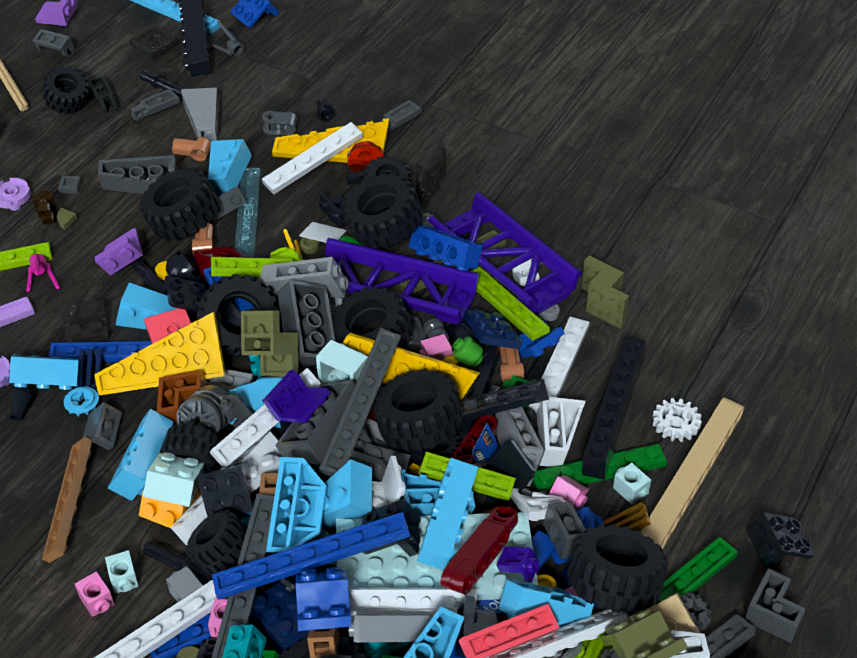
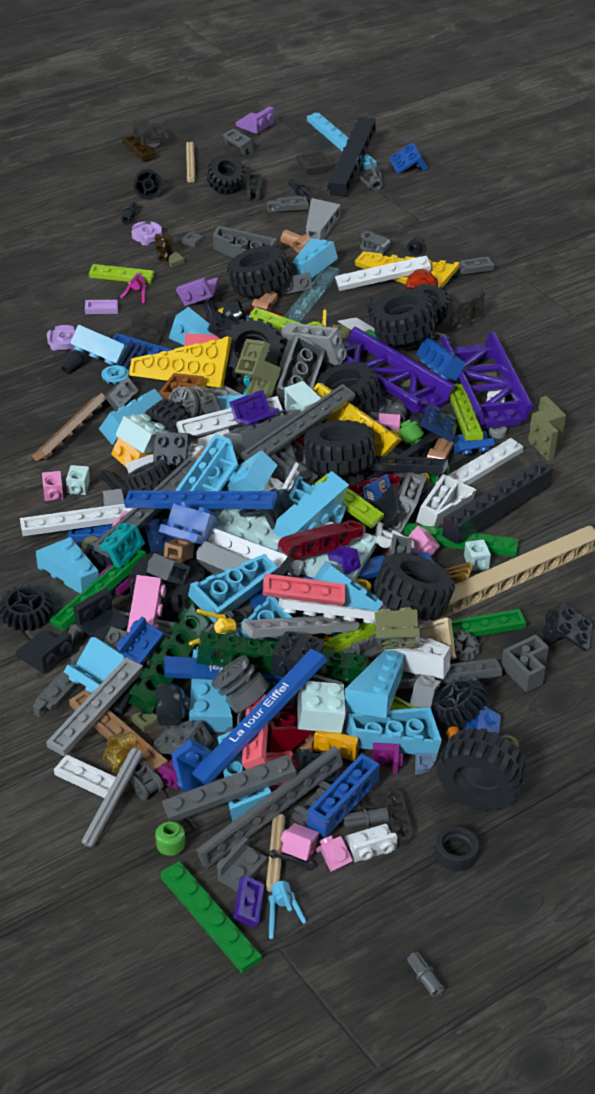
camera: 25 degrees right, 5 degrees down
white gear [652,398,701,442] -> none

